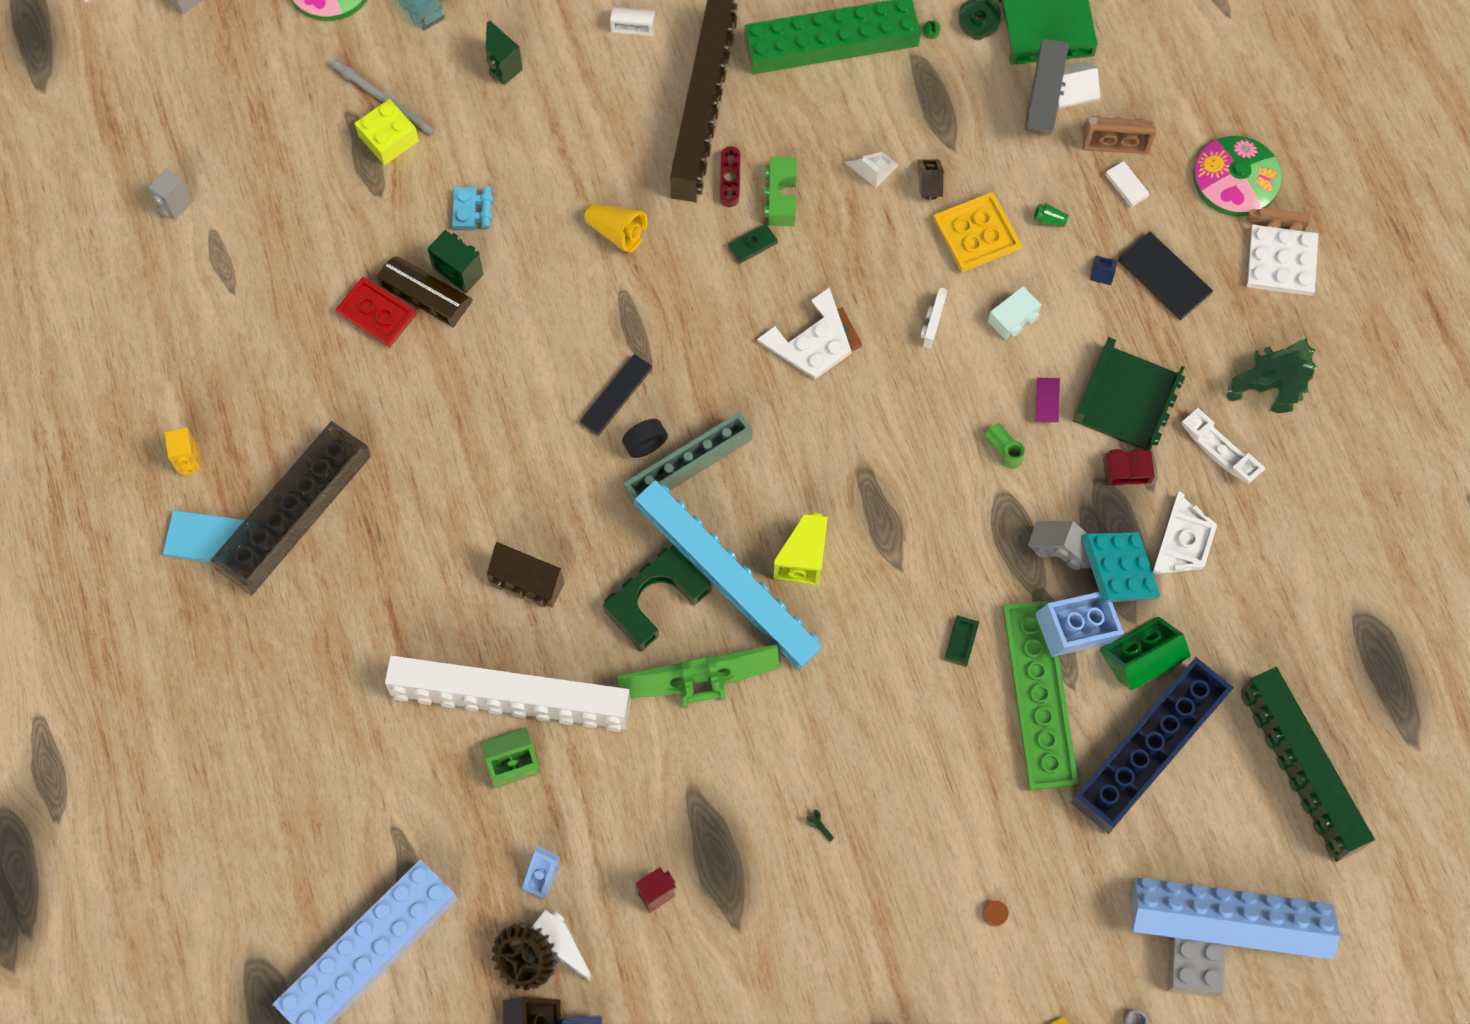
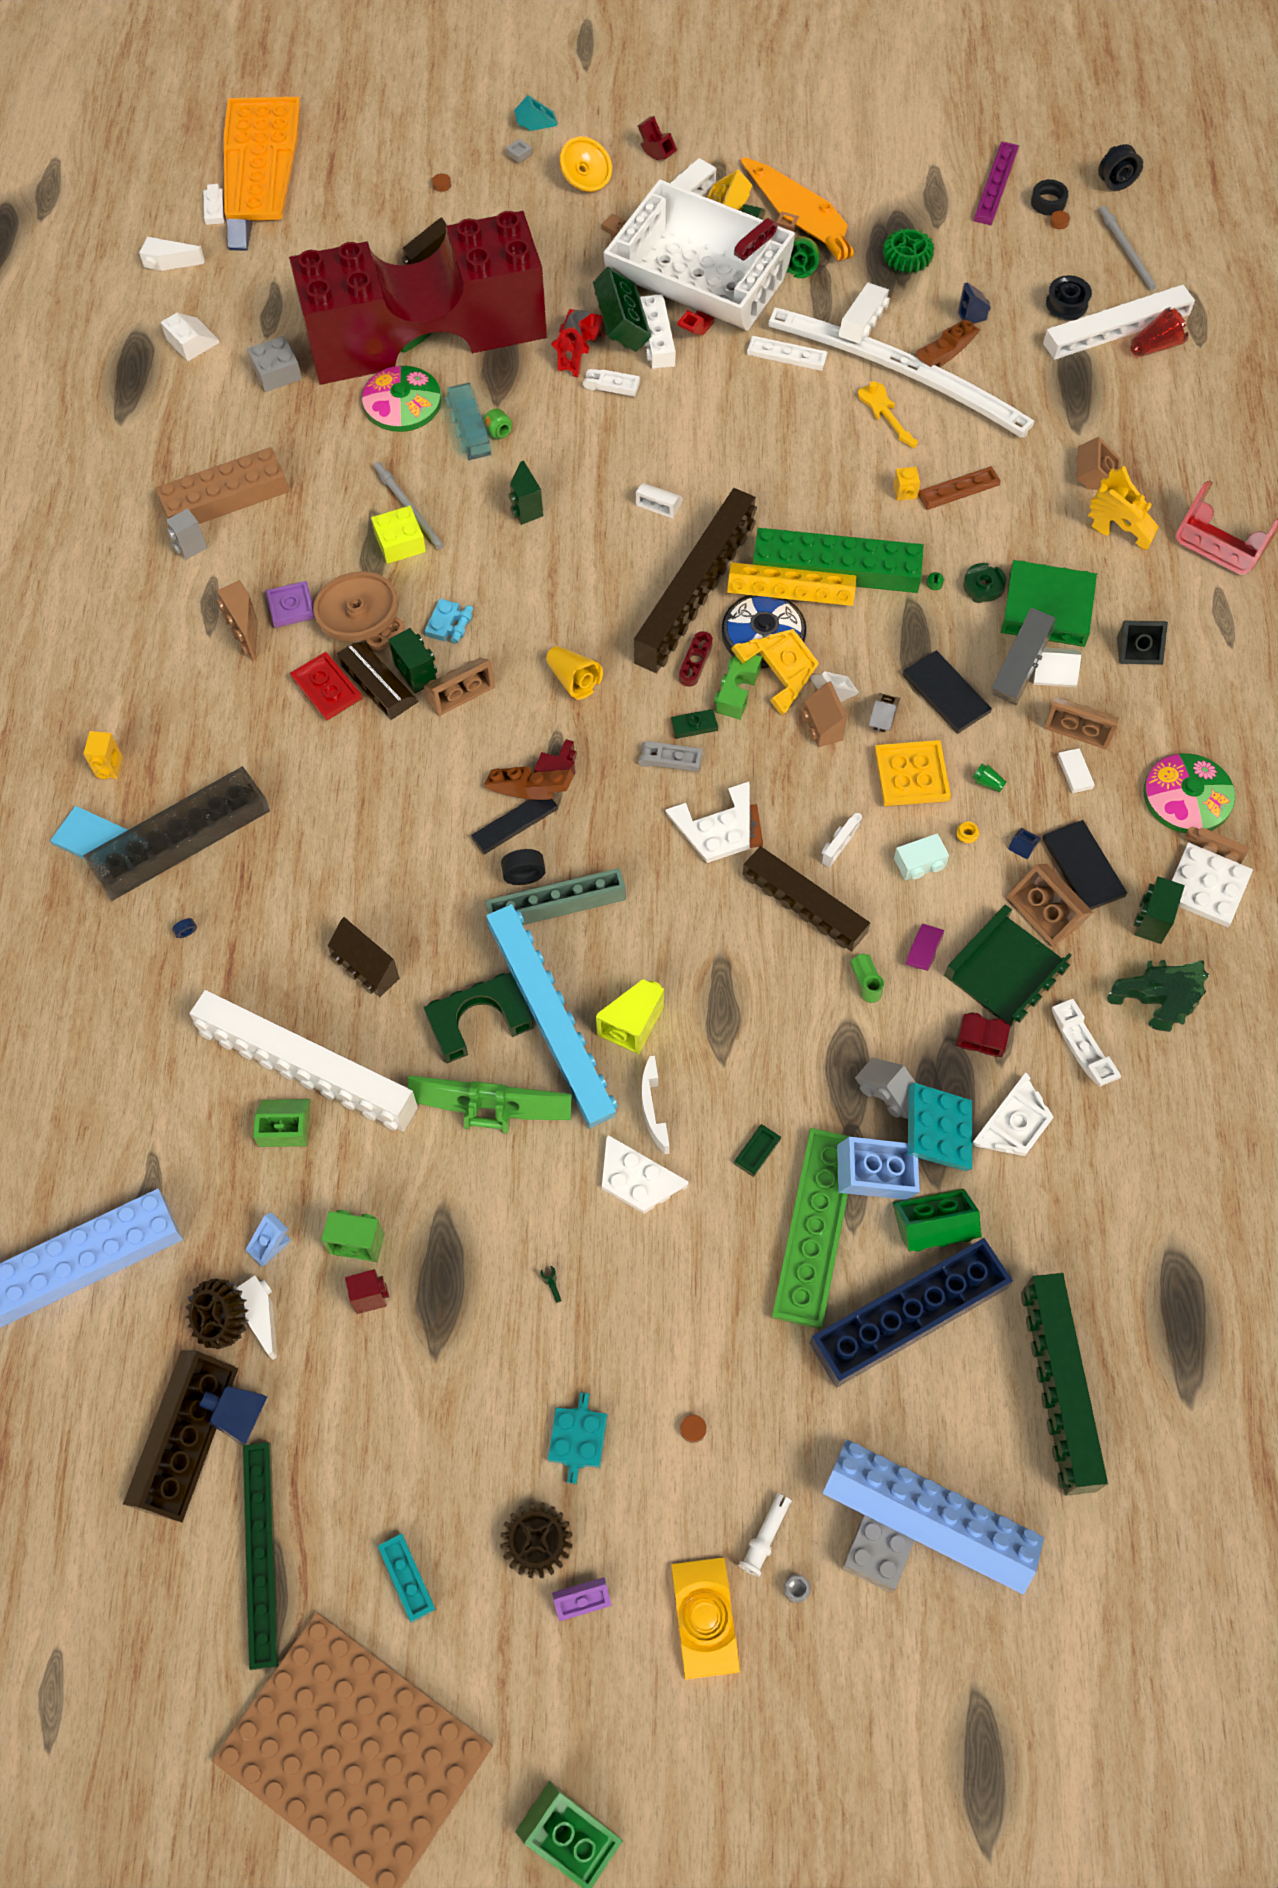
camera: 20 degrees right, 5 degrees down
none -> medium nougat brick [155,447,289,524]
none -> dark blue tile [172,918,197,938]
none -> medium nougat slope [217,580,258,661]
none -> medium lavender plate [265,581,315,628]
none -> medium nougat dish [313,571,399,642]
none -> bright green brick [321,1210,385,1263]
none -> medium nougat plate [366,617,405,652]
none -> medium nougat slope [424,657,495,716]
none -> dark orange slope [484,766,574,800]
none -> dark red brick [534,739,577,775]
none -> teal plate [548,1392,608,1485]
none -> white wing [602,1135,689,1214]
none -> light grey plate [638,741,702,772]
none -> white slope [642,1056,669,1154]
none -> dish [722,595,807,668]
none -> yellow brick [727,562,856,606]
none -> yellow wing [731,629,819,716]
none -> white pin [738,1493,792,1577]
none -> dark brown brick [743,846,870,952]
none -> medium nougat slope [801,681,847,747]
none -> black tile [903,650,992,734]
none -> yellow plate [956,822,979,844]
none -> medium nougat slope [1006,864,1093,946]
none -> pearl dark grey slope [1117,620,1168,665]
none -> dark green brick [1133,876,1185,944]

